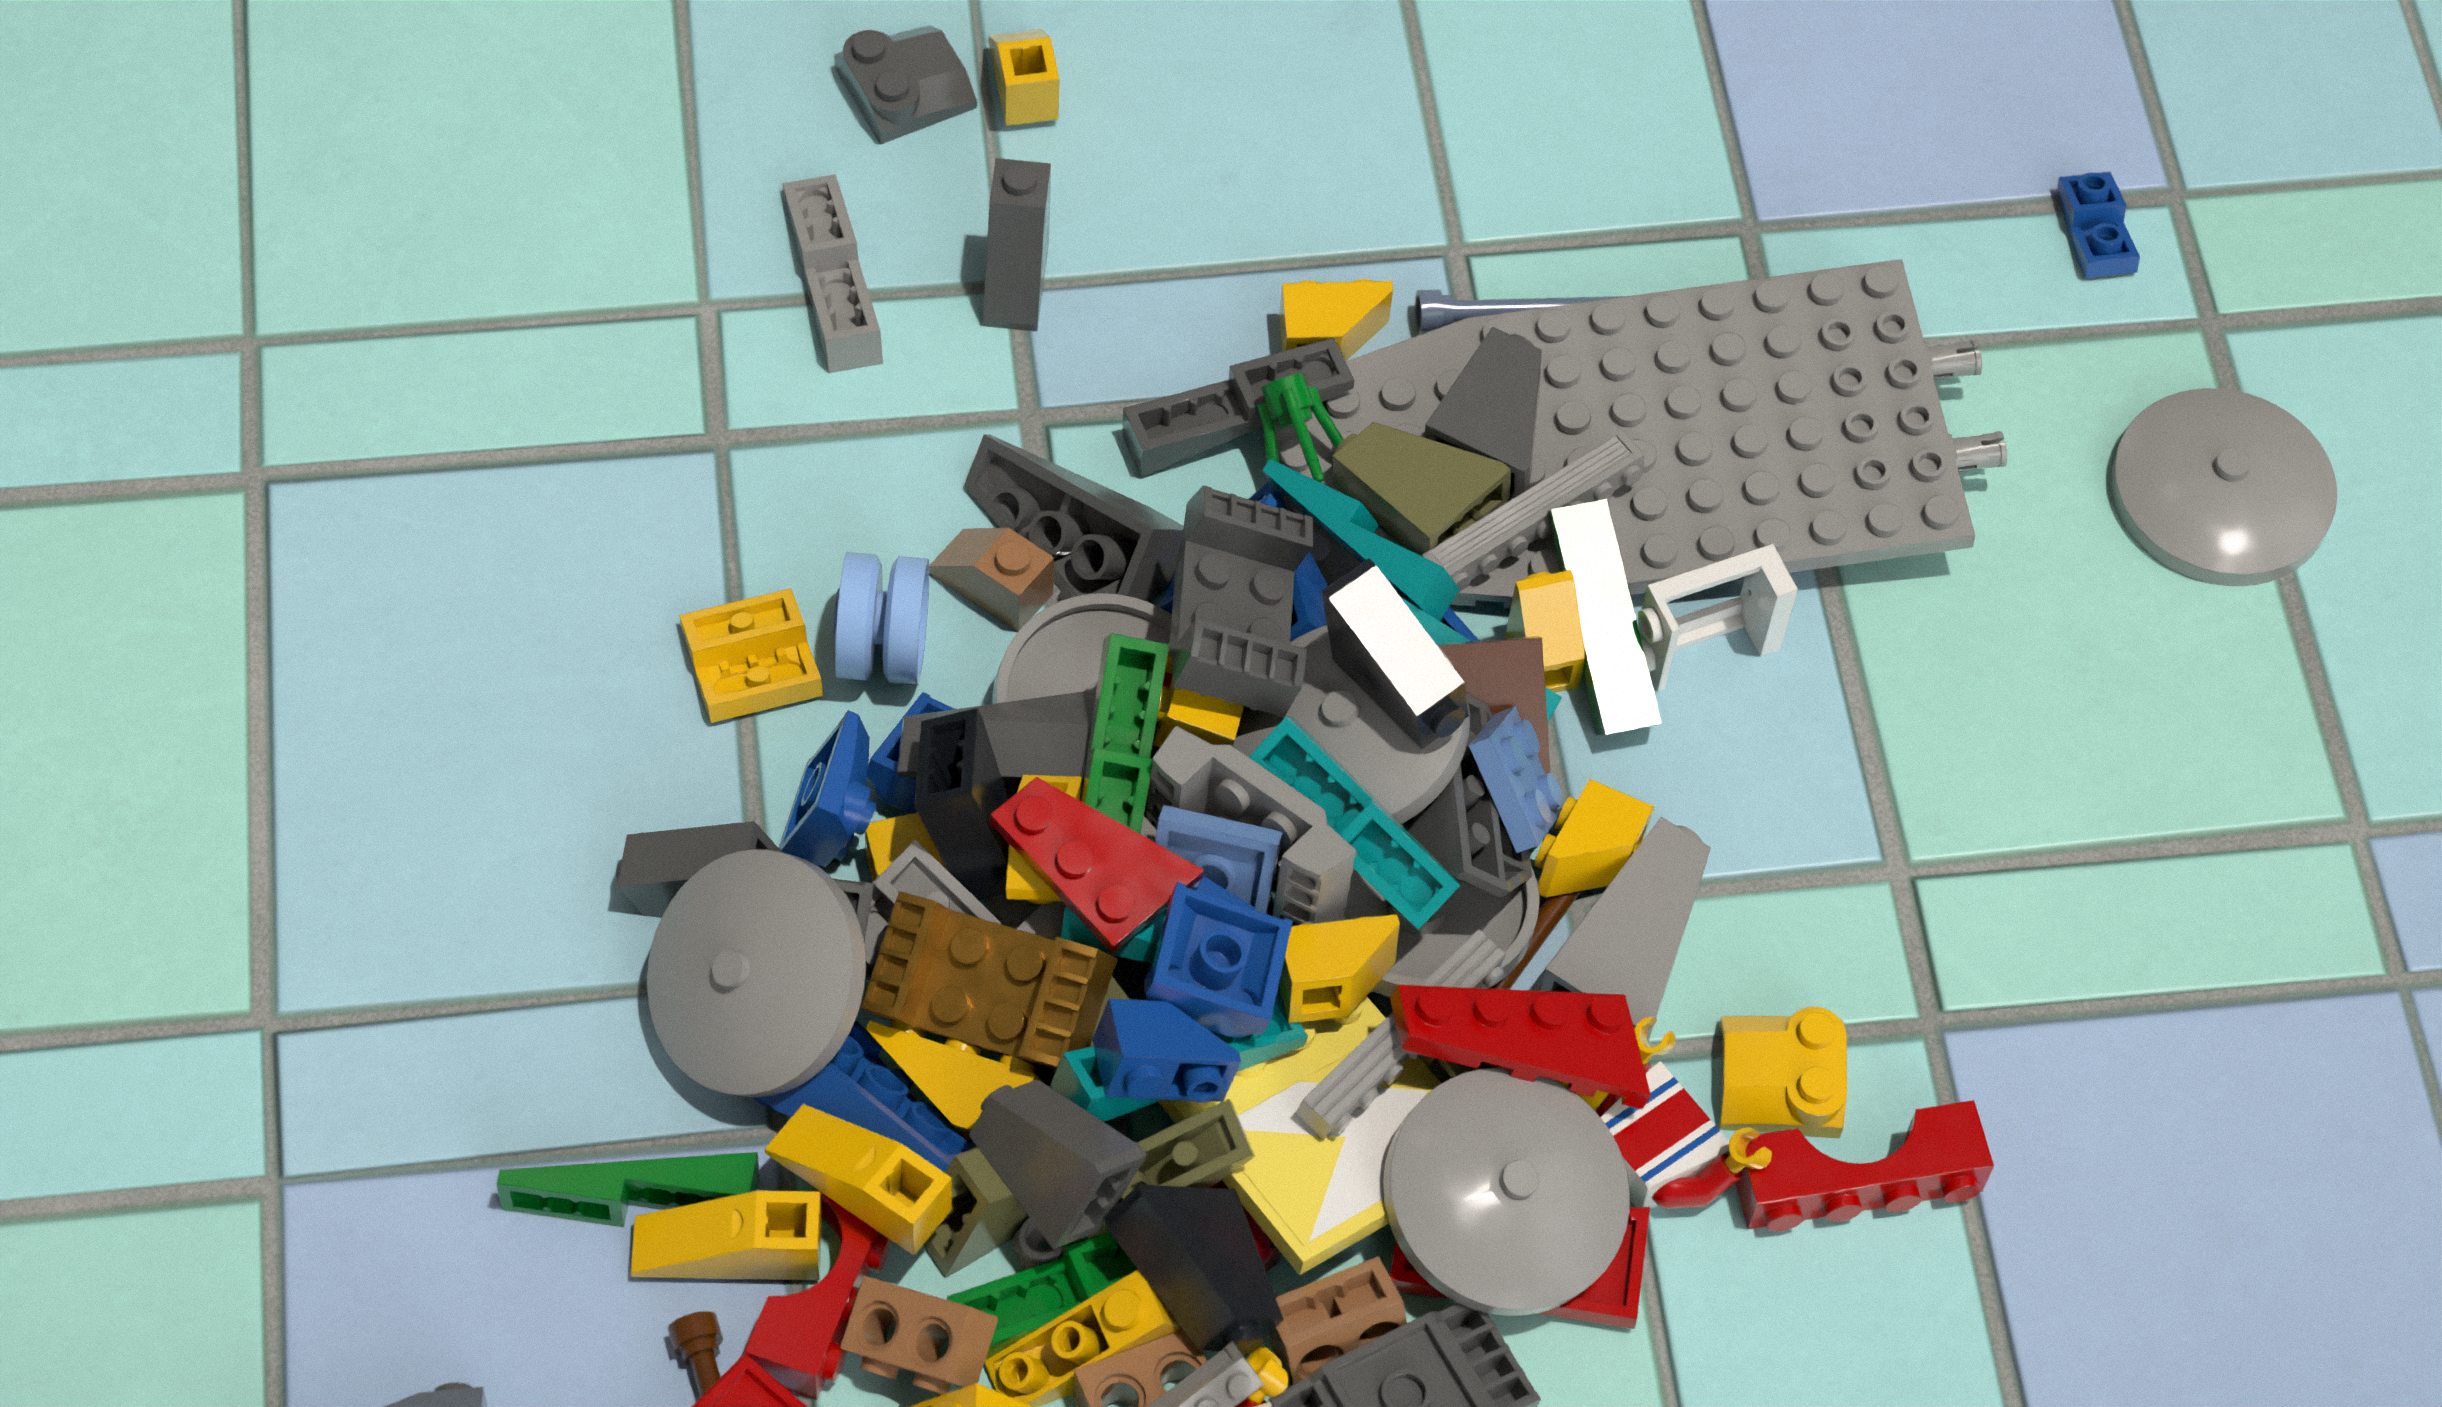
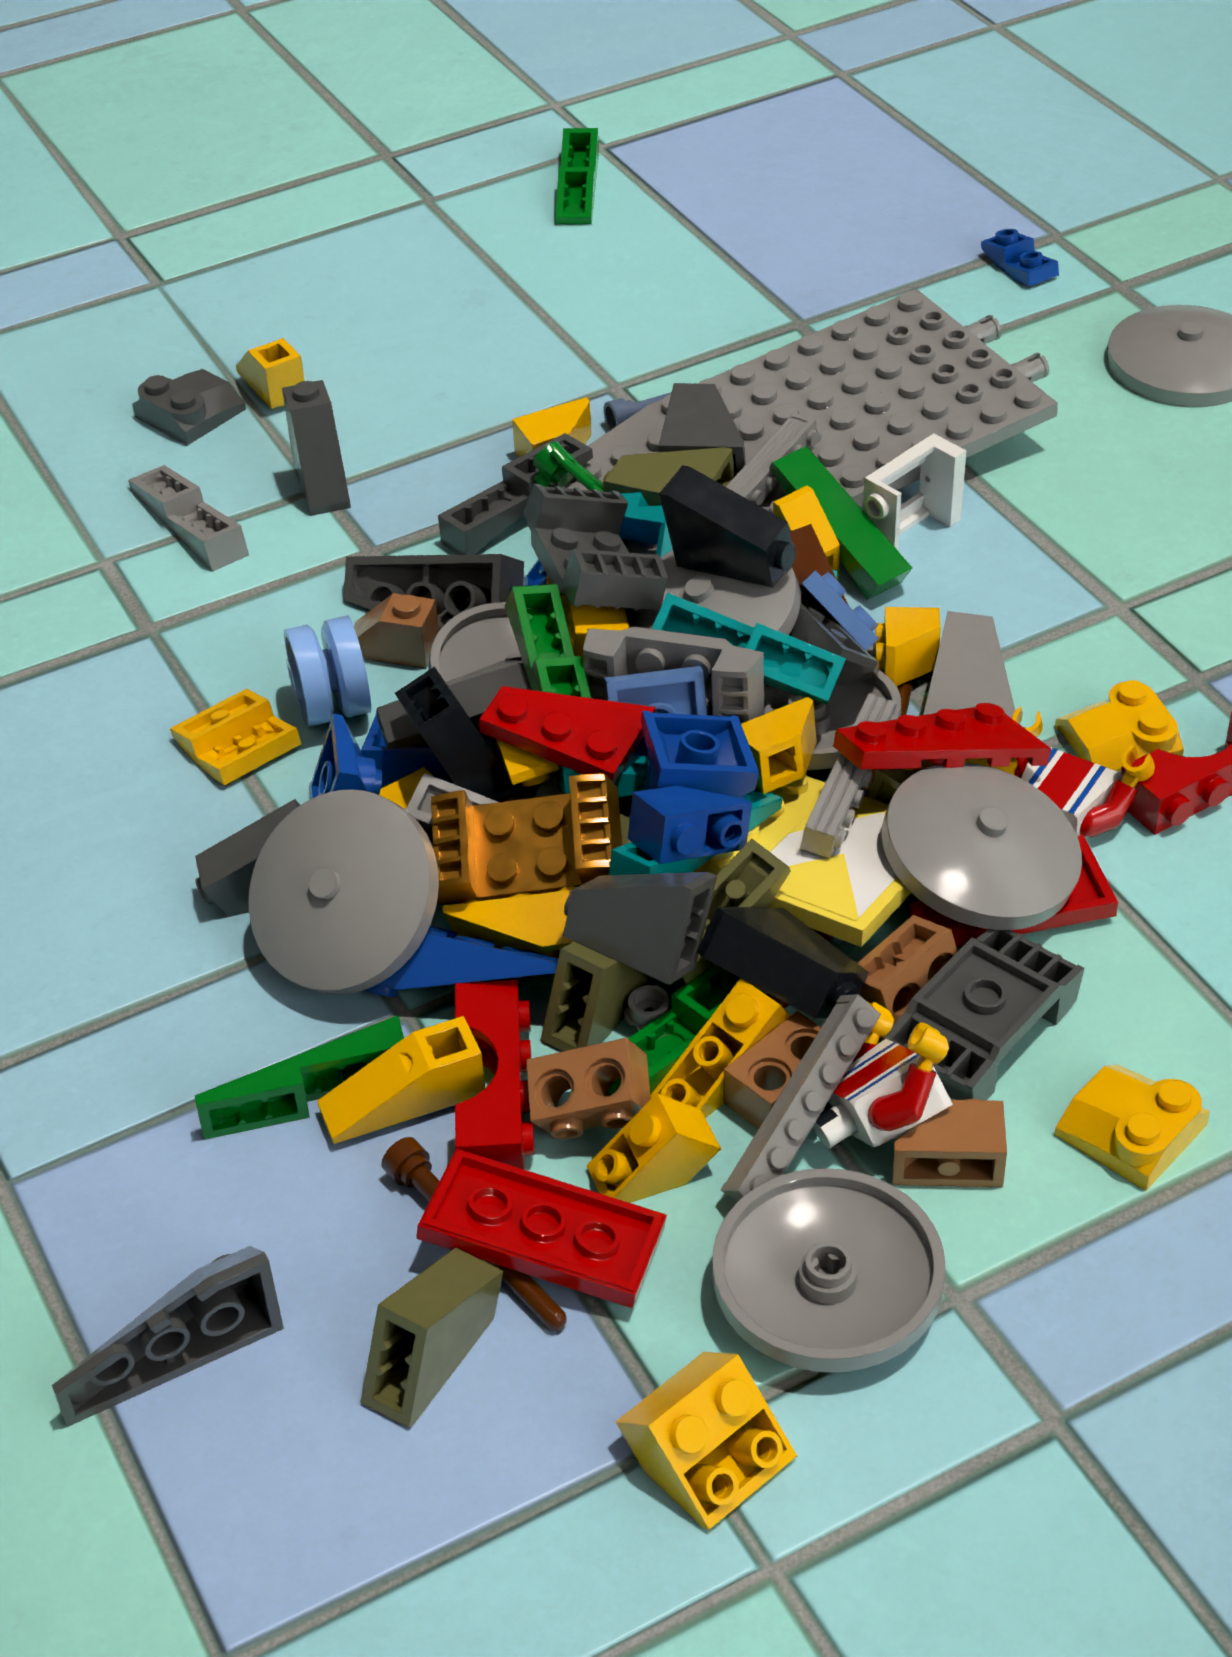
camera: 15 degrees left, 15 degrees down
yellow slope [764,1104,952,1256] -> none

